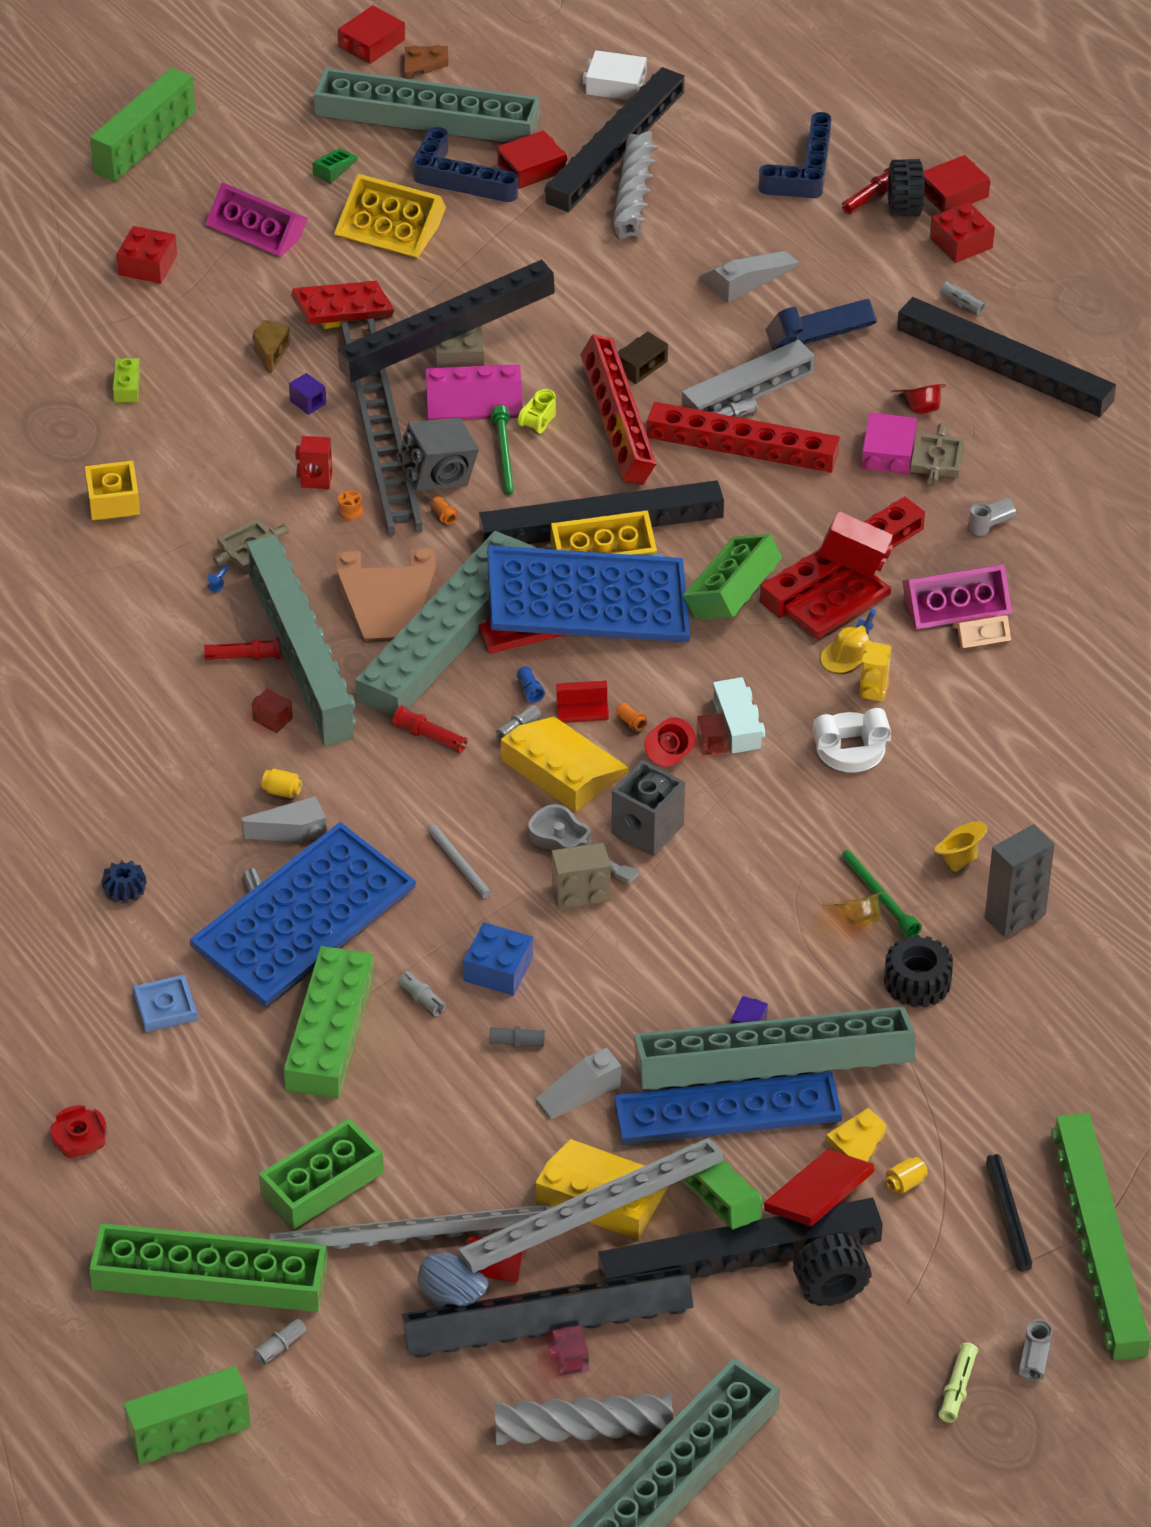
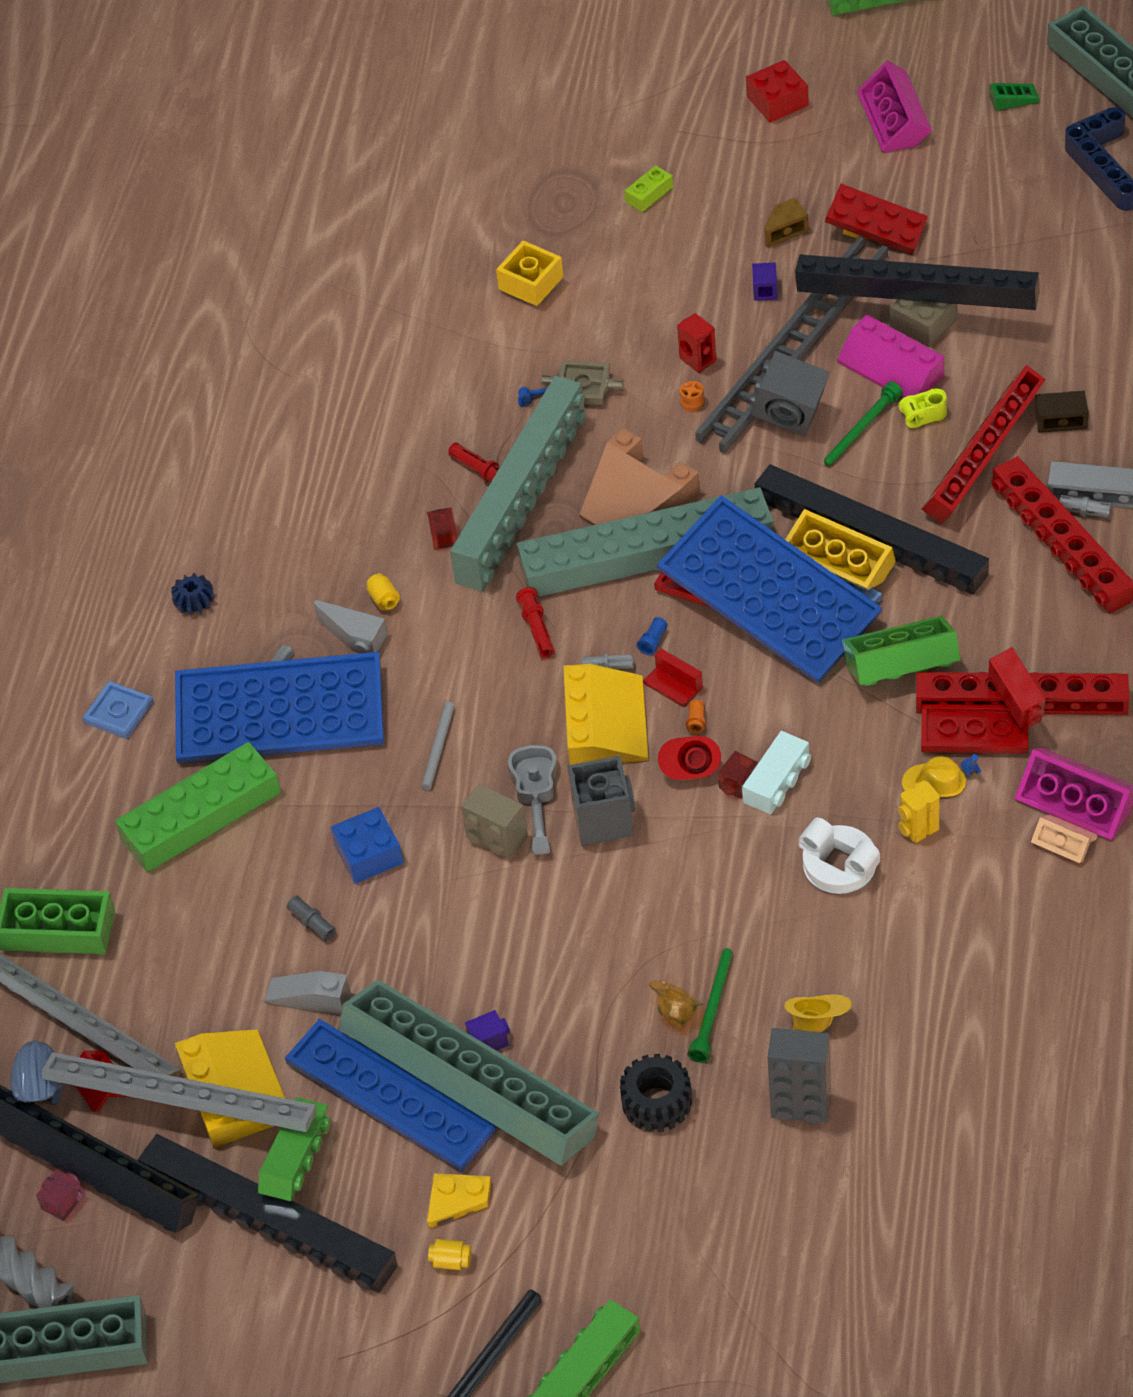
camera: 50 degrees right, 5 degrees up
yellow slope [334,174,446,259] -> none
light grey pin [398,971,446,1016] -> none
orange pin [430,496,458,525] -> none
red tile [764,1149,874,1226] -> none
black tyre [793,1234,872,1306] -> none

